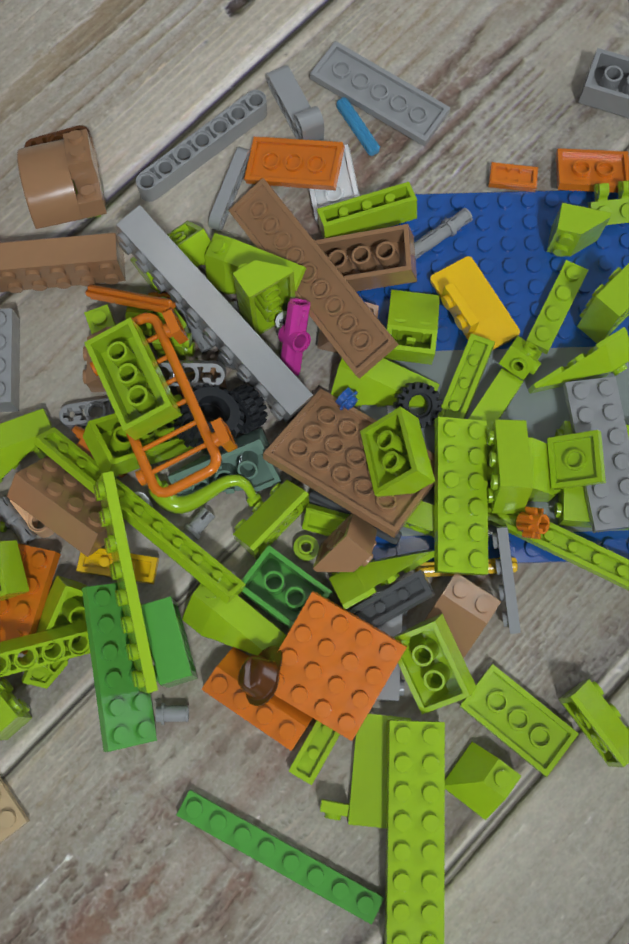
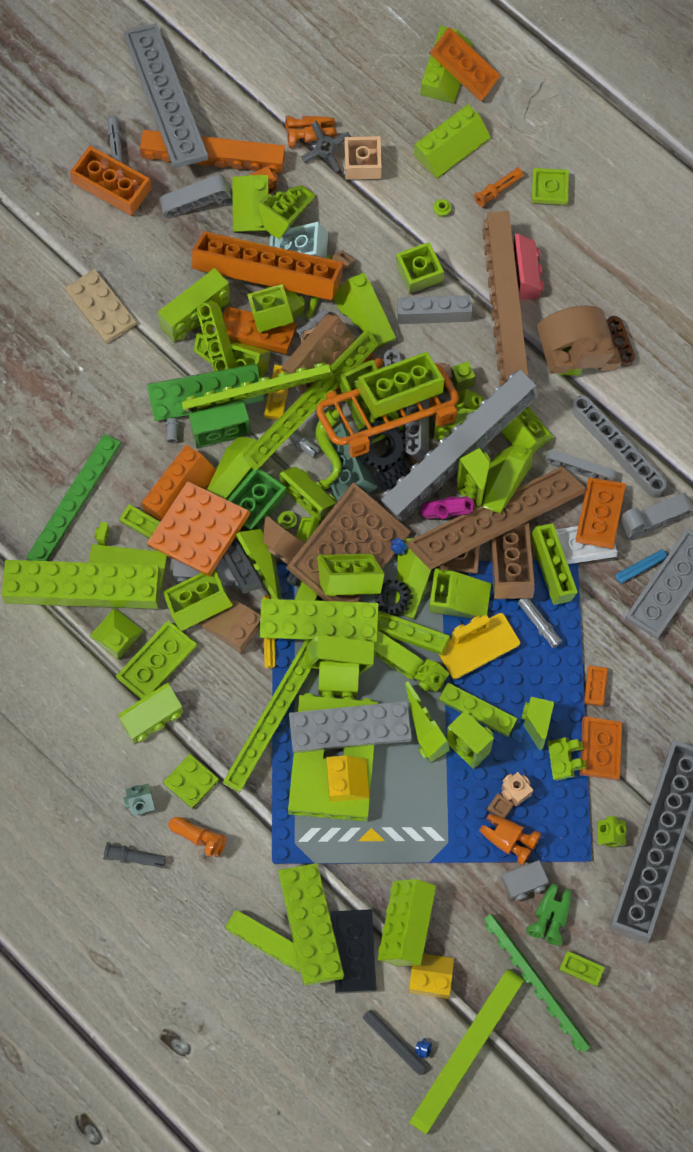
camera: 90 degrees right, 5 degrees down
orange axle [85,285,176,313] -> none
reddish brown piece [238,646,283,706] -> none
light grey plate [492,525,521,634] -> none
orange gear [516,506,550,539] -> none
lime plate [547,430,606,490] -> none

